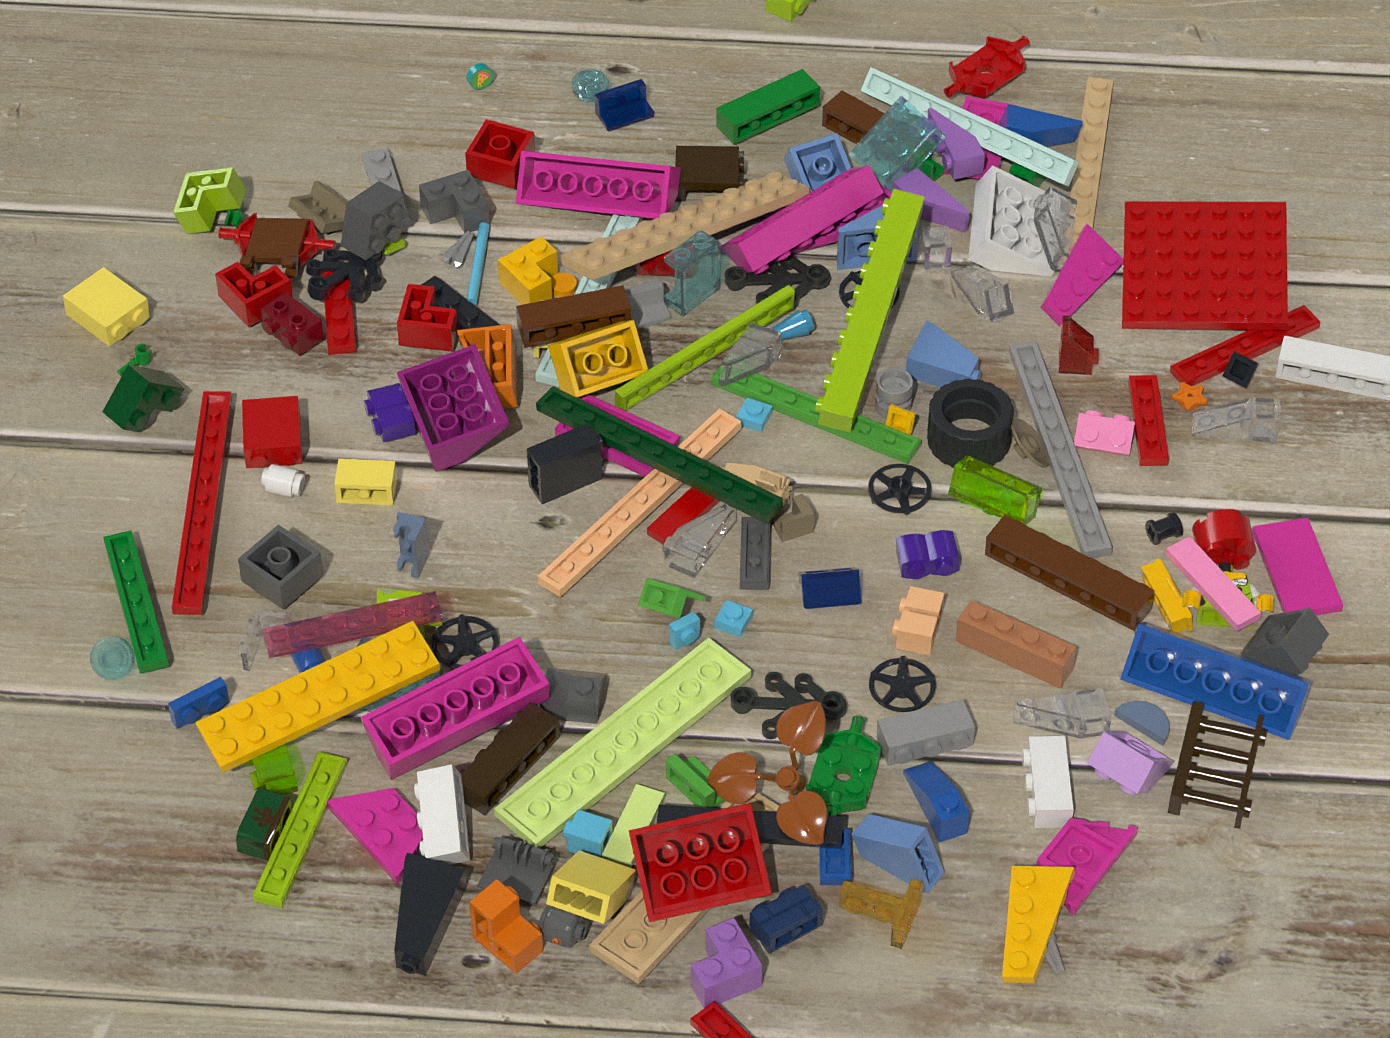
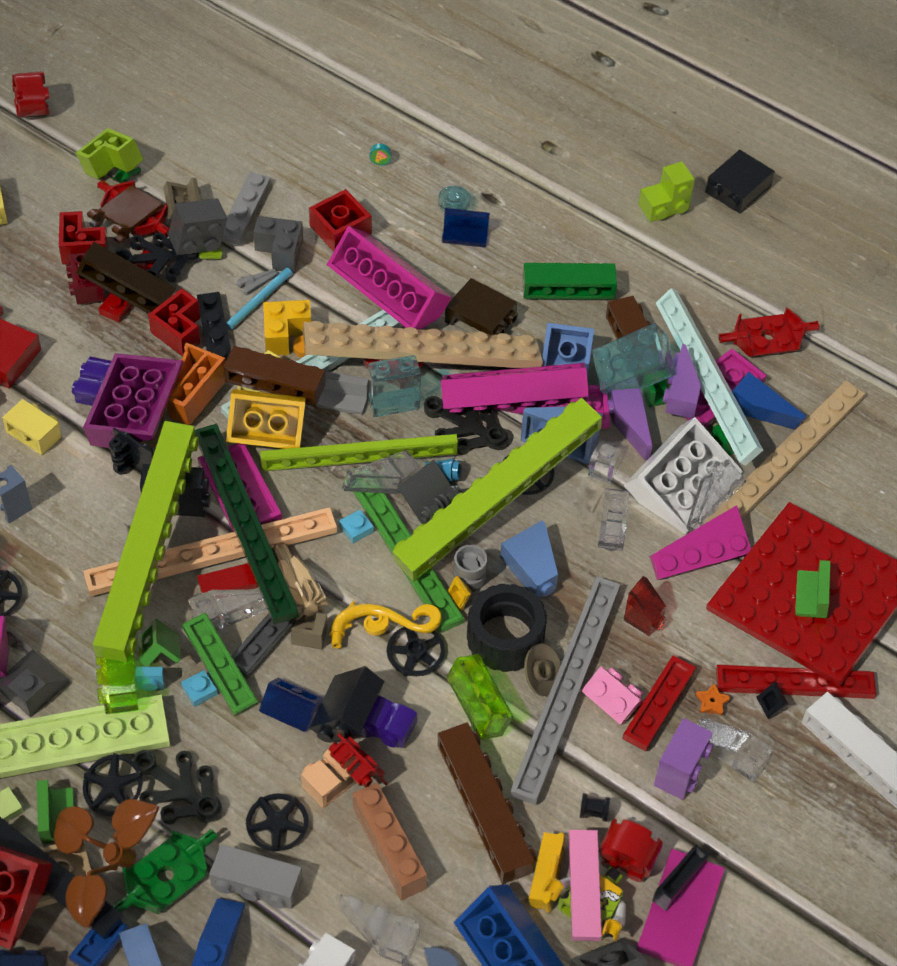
camera: 30 degrees right, 5 degrees up
none -> red brick [12,71,49,117]
none -> dark brown brick [76,242,176,314]
none -> black wheel [83,753,143,815]
none -> lime brick [93,421,199,662]
none -> clear neon green brick [95,653,138,714]
none -> black hinge [109,427,154,475]
none -> bright green tile [182,612,258,716]
none -> black brick [309,666,385,743]
none -> red hinge [328,733,388,788]
none -> yellow plant [329,601,442,649]
none -> dark grey hinge [398,460,462,524]
none -> black piece [652,844,710,911]
none -> medium lavender brick [654,718,714,800]
none -> bright green panel [795,560,830,618]

